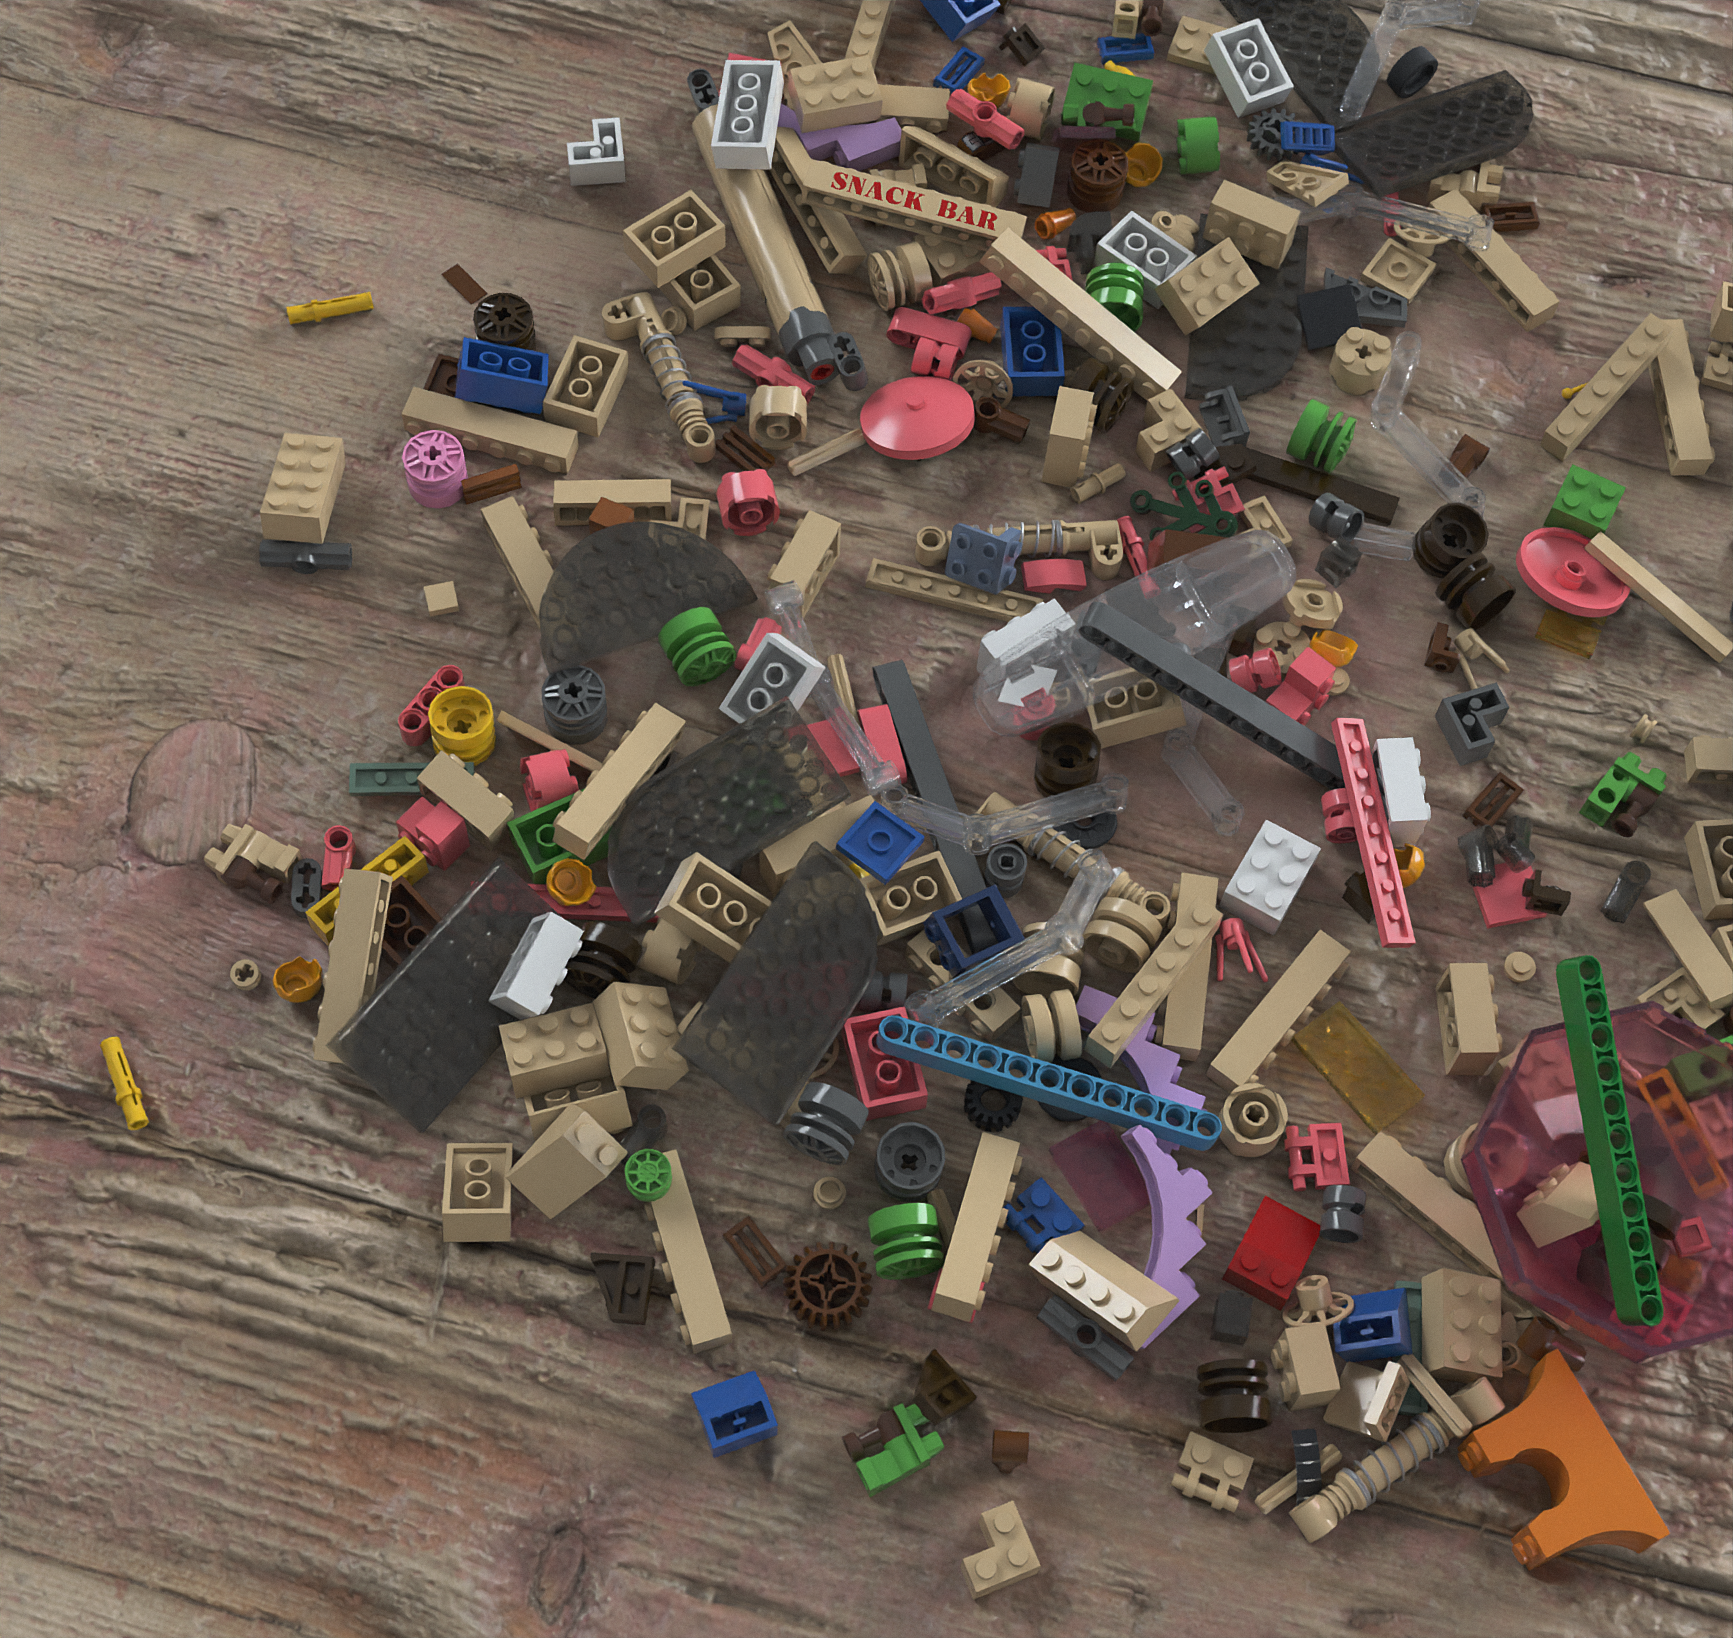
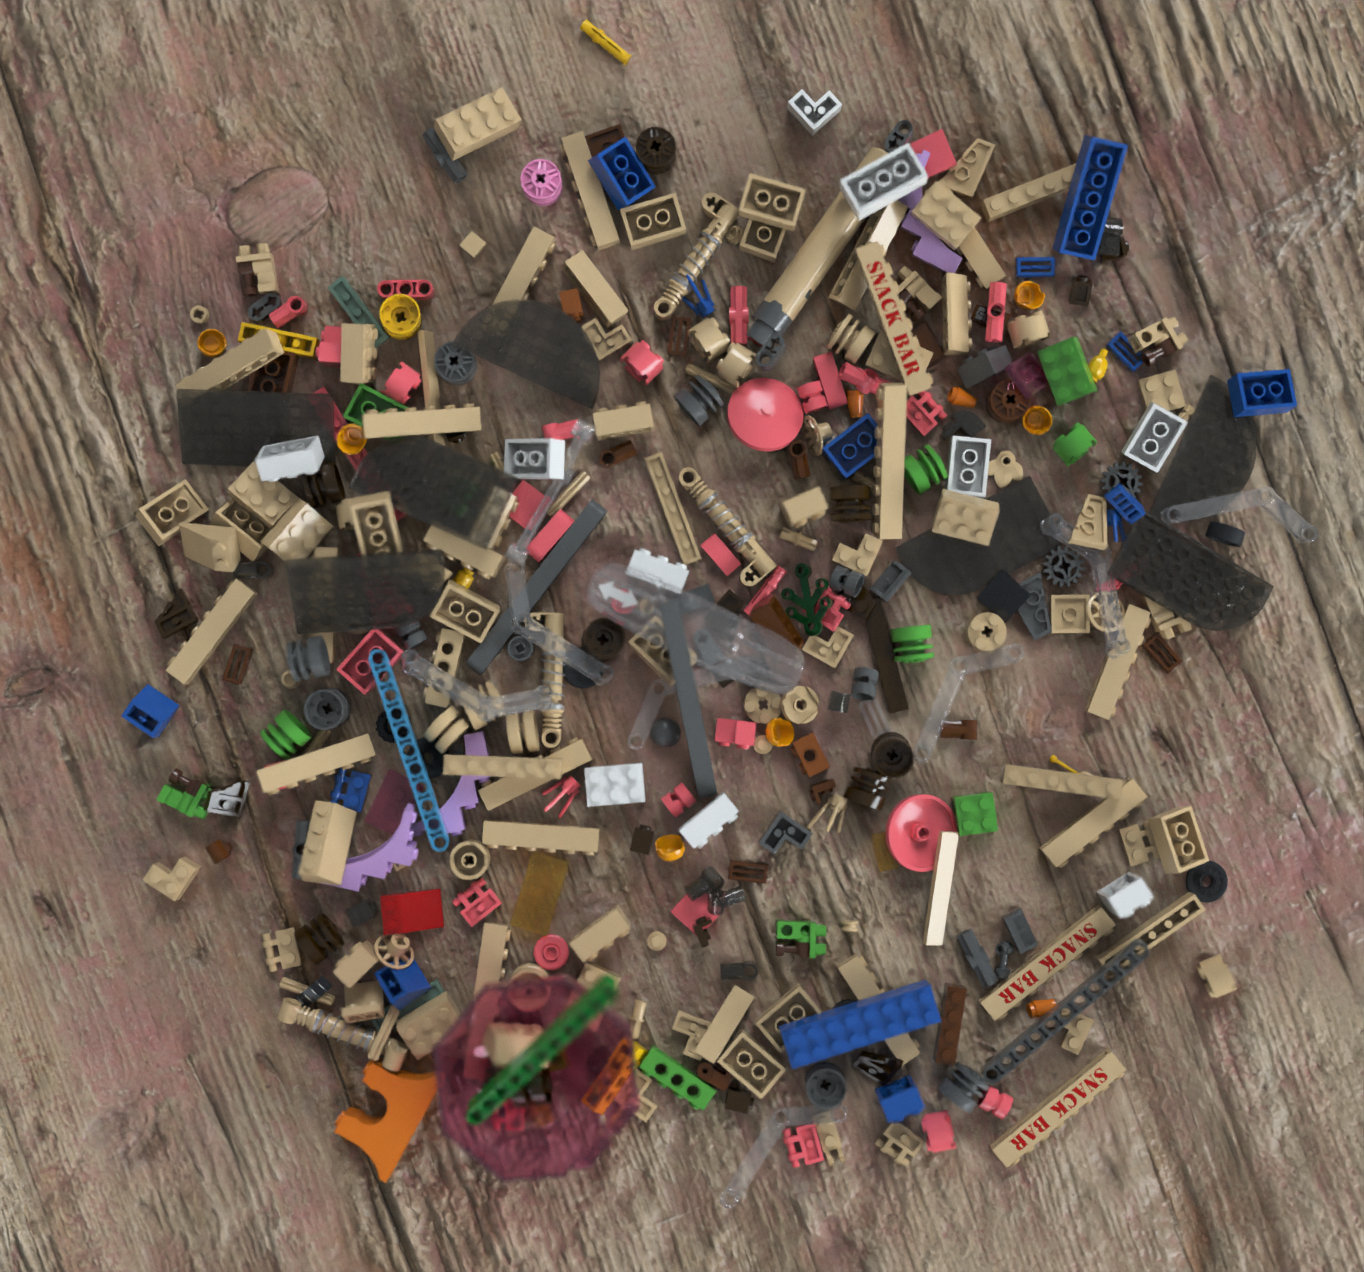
camera: 60 degrees right, 25 degrees up
yellow pin [100,1037,149,1130] -> none
reddish brown sticker [441,263,488,305] -> none
dark orange tile [461,464,522,505] -> none
bright green wheel [625,1149,672,1202] -> none
bright green wheel [658,607,736,686] -> none
tan plate [715,326,771,347] -> none
reddish brown gear [783,1241,873,1332] -> none
blue tile [836,801,925,885] -> none
dark blue window [923,885,1025,978] -> none
sand blue bracket [945,523,1022,595] -> none
hips [1063,98,1137,130] -> none
tan brick [1203,180,1301,270] -> none
coral wheel [1229,648,1282,693] -> none
dark grey wheel [1320,1185,1366,1243] -> none
coral plate [1331,718,1416,948] -> none
coral tile [1672,1216,1712,1259] -> none
none -> coral wheel [533,934,569,970]
none -> reddish brown piece [599,440,637,469]
none -> dark grey hair [650,718,681,747]
none -> dark grey wheel [673,375,724,427]
none -> tan brick [716,342,757,388]
none -> dark orange brick [790,732,830,777]
none -> dark grey gear [1042,546,1085,587]

